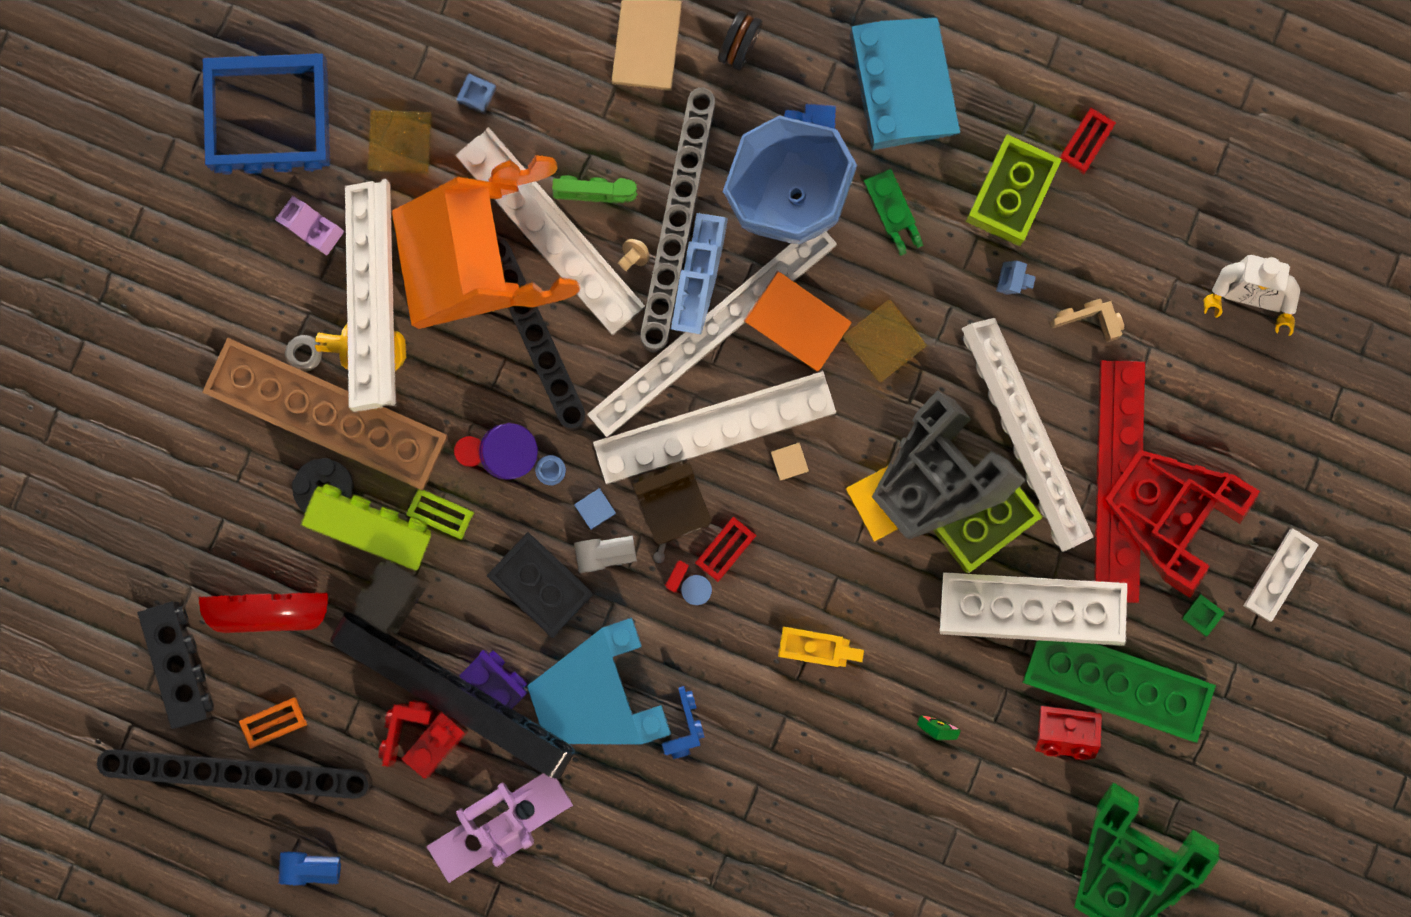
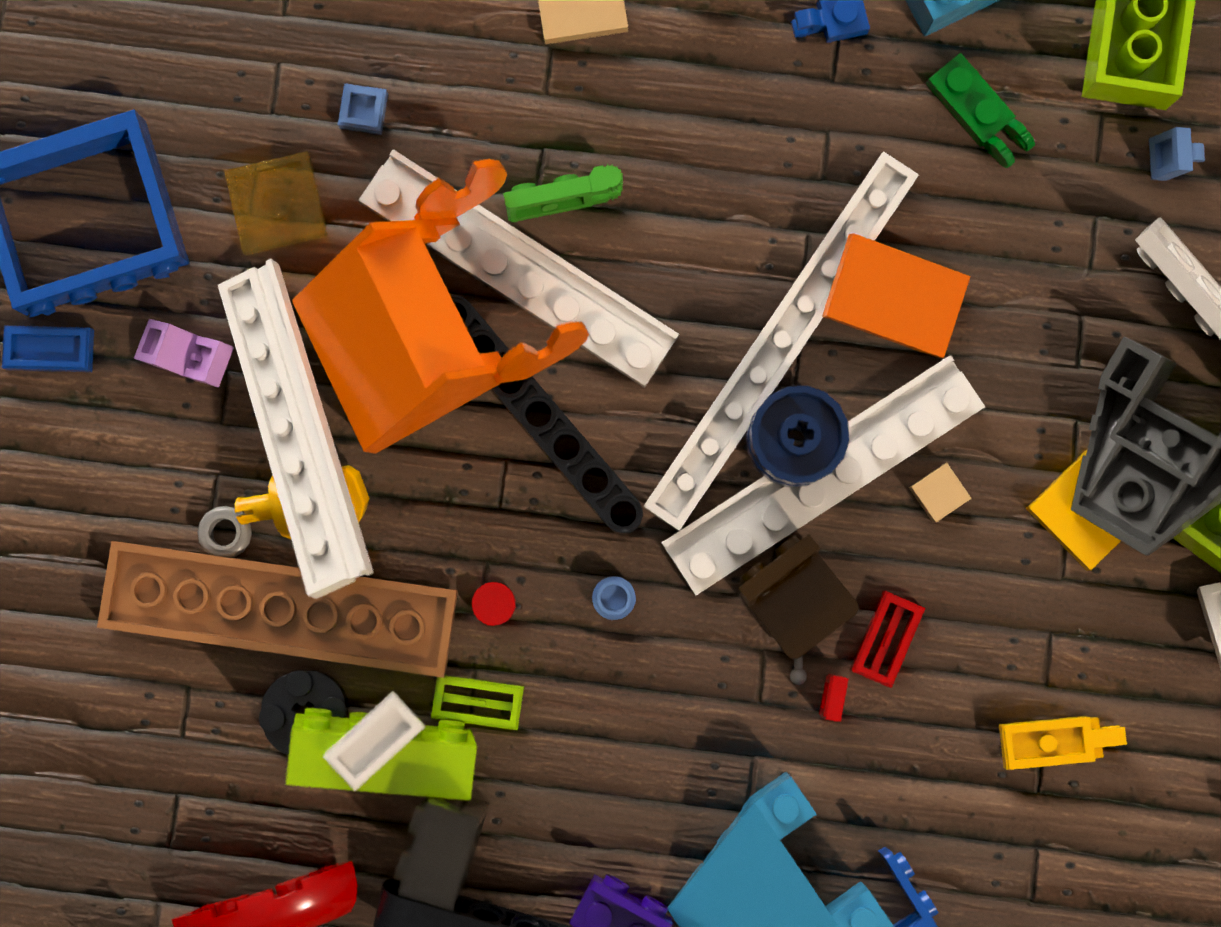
camera: 15 degrees left, 0 degrees up
dark purple head [479,423,538,480] -> none
black tile [486,532,594,638] -> none
medium blue tile [574,488,616,530] -> none
light grey piece [574,536,637,573] -> none
tan plate [618,239,650,271] -> none
light grey beam [641,88,715,352] -> none
light blue slope [671,213,728,334] -> none
medium blue tile [681,575,712,605] -> none
medium blue rock [723,116,857,244] -> none
clear yellow tile [842,299,927,383] -> none
none -> blue tile [2,326,94,372]
none -> white tile [323,691,425,791]
none -> dark blue wheel [746,386,850,487]

